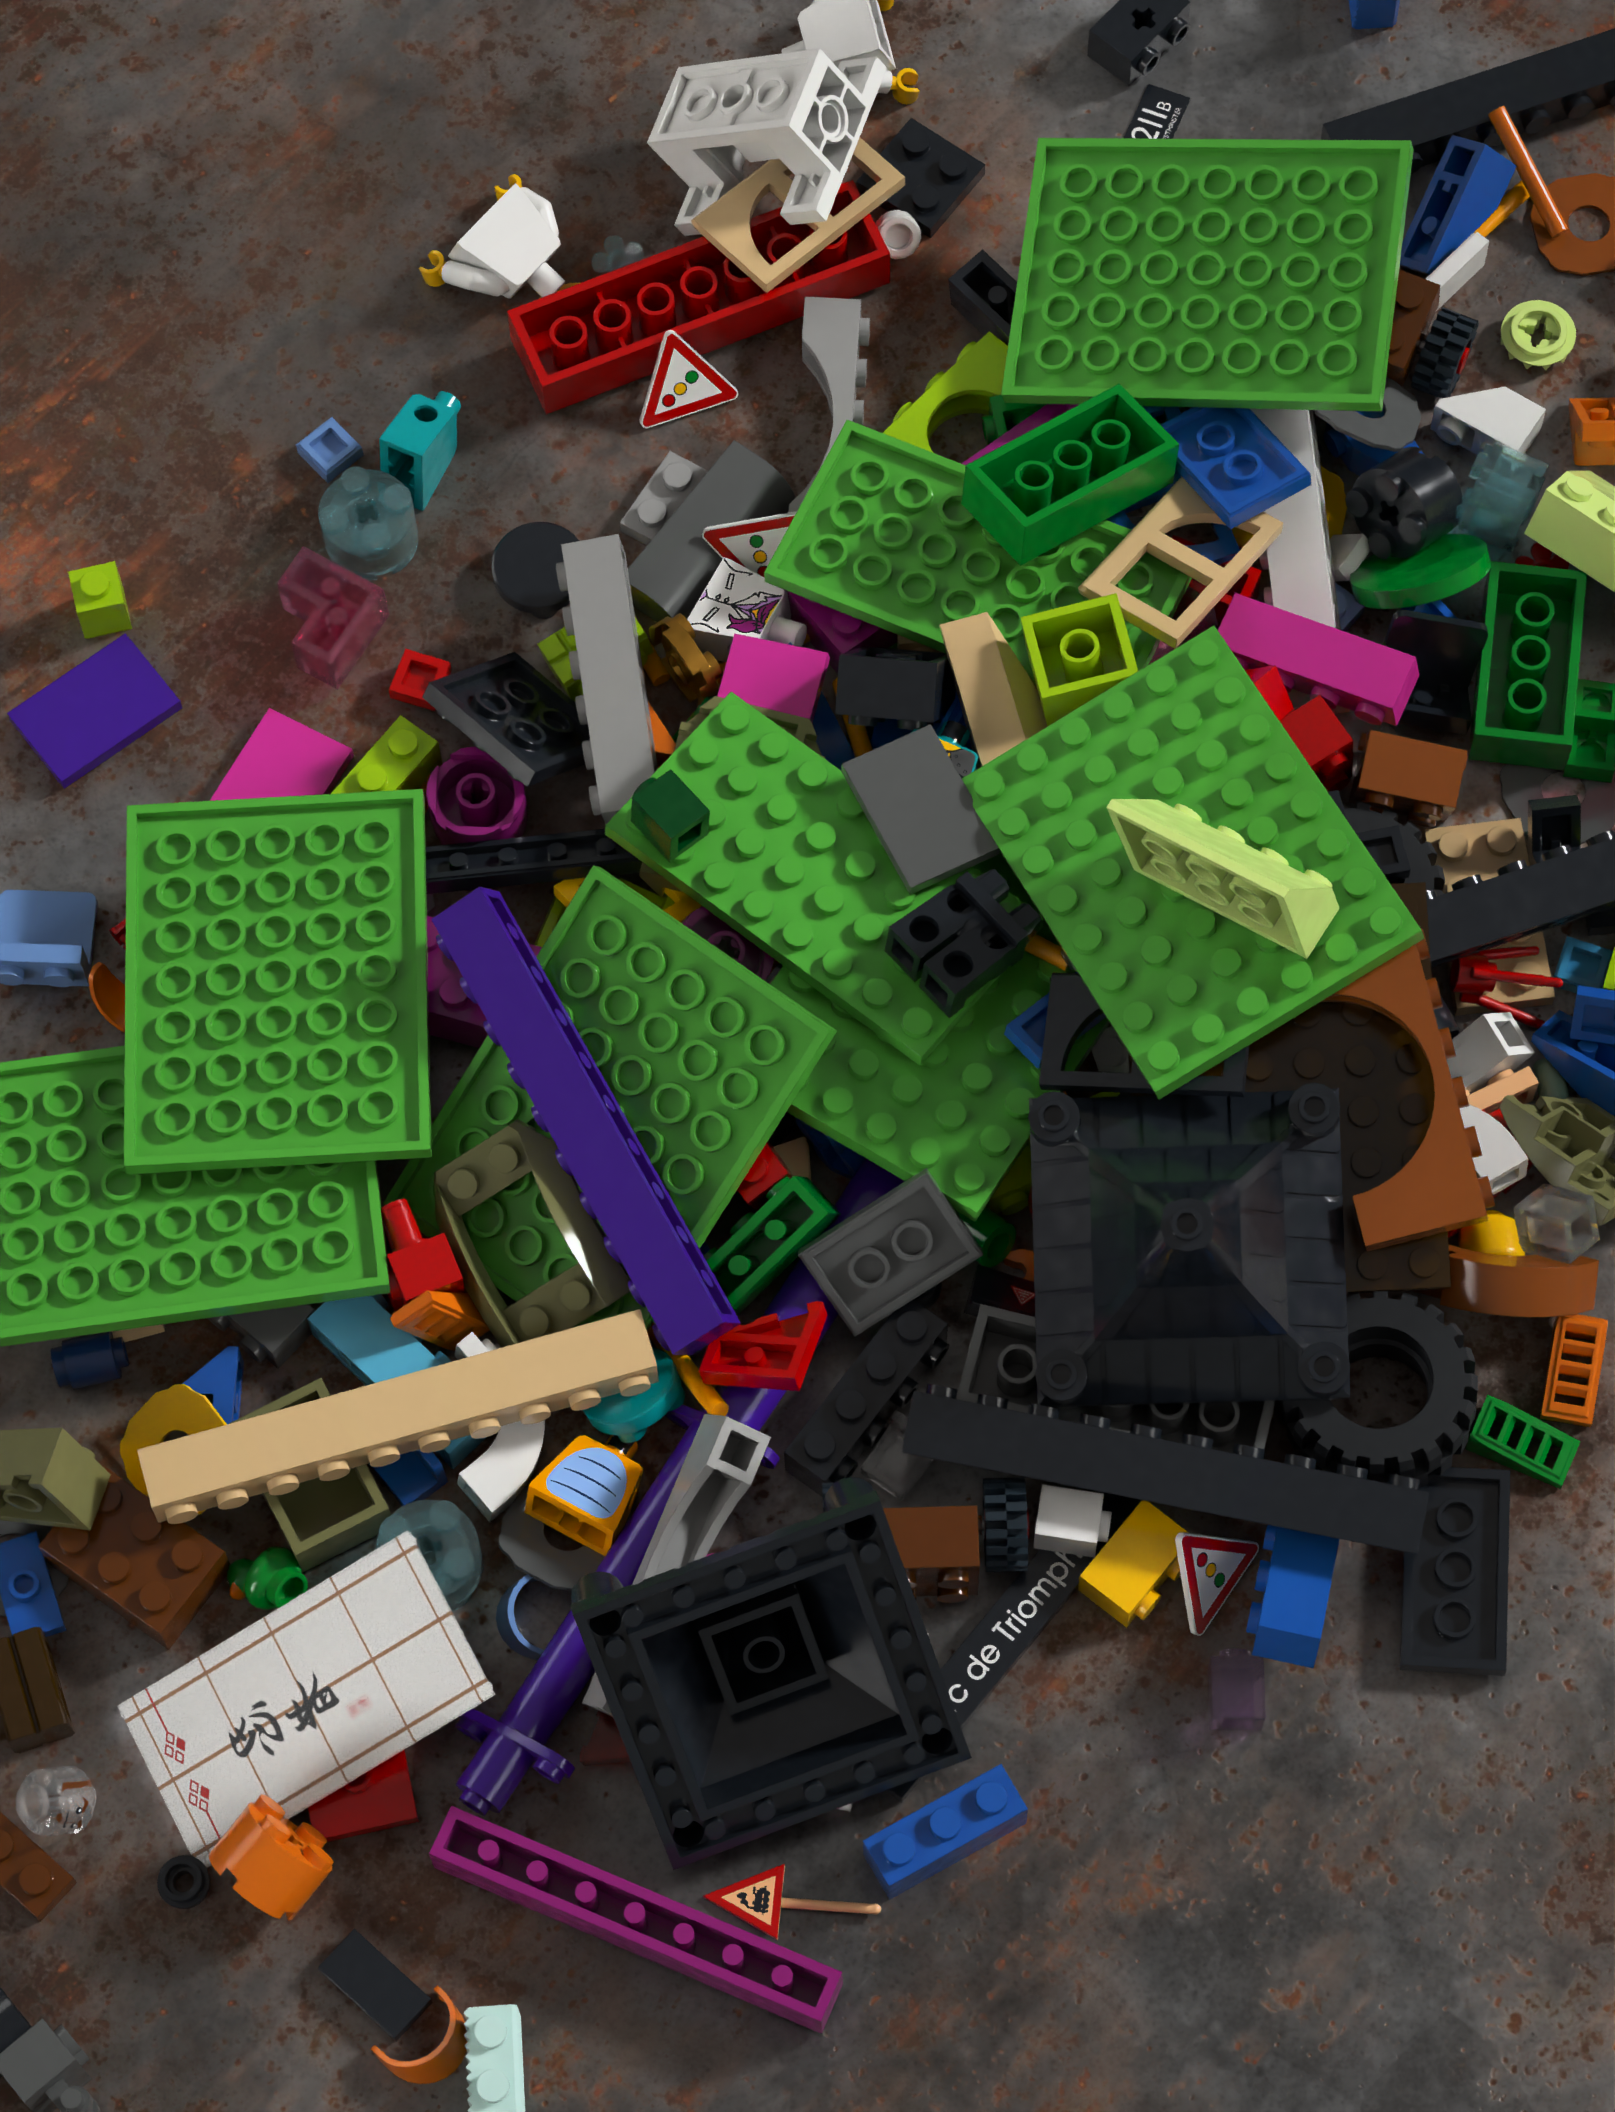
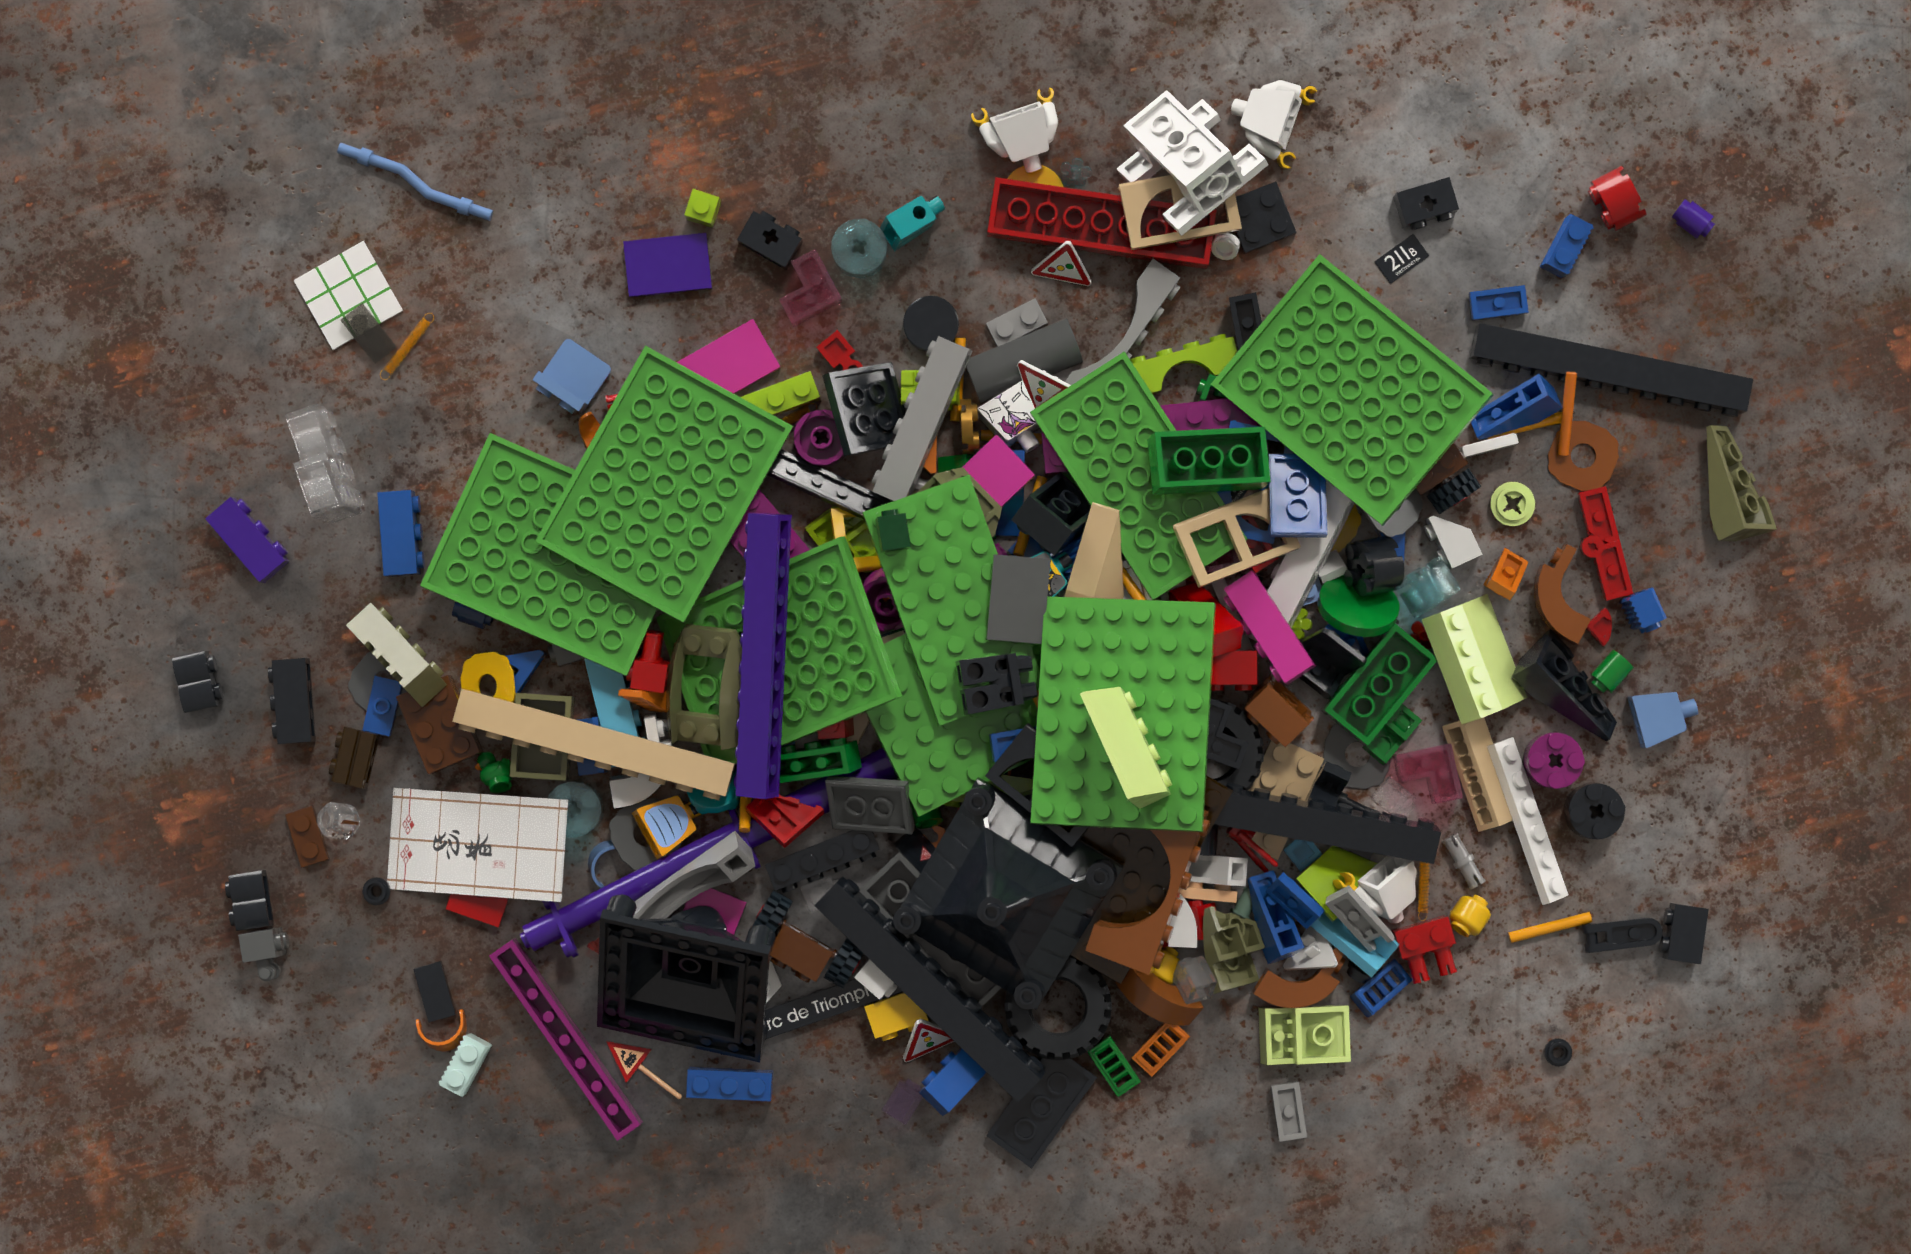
camera: 30 degrees right, 20 degrees up
orange brick [209,1794,334,1921] -> none
medium blue tile [296,417,363,483] -> none
lime brick [1020,593,1138,727] -> none
none -> black brick [737,211,803,271]
none -> blue plate [1468,285,1529,321]

